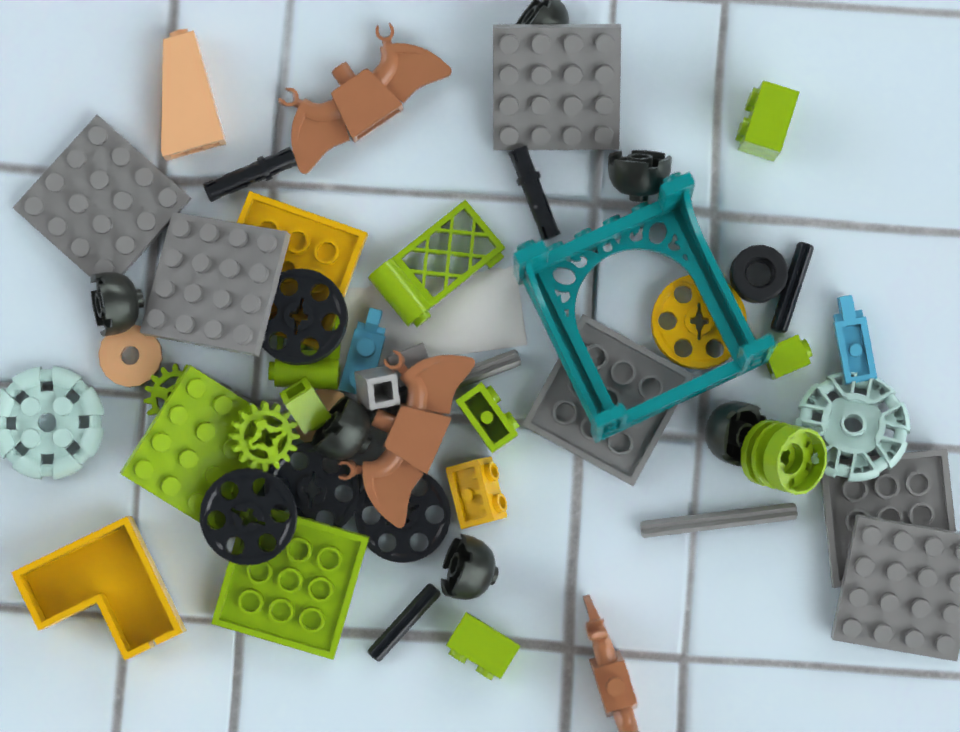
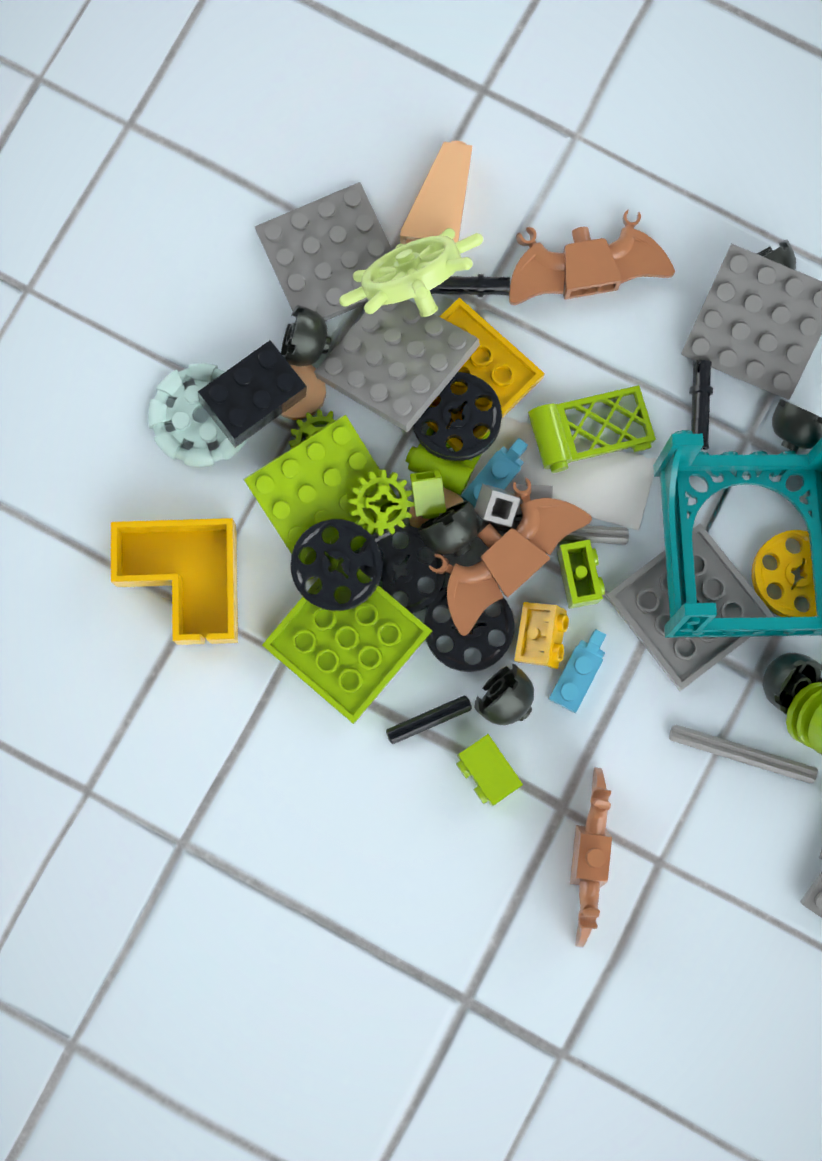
camera: 20 degrees right, 5 degrees down
none -> black brick [198,340,307,448]
none -> yellowish green piece [339,228,483,317]
none -> medium azure hinge [548,629,606,713]

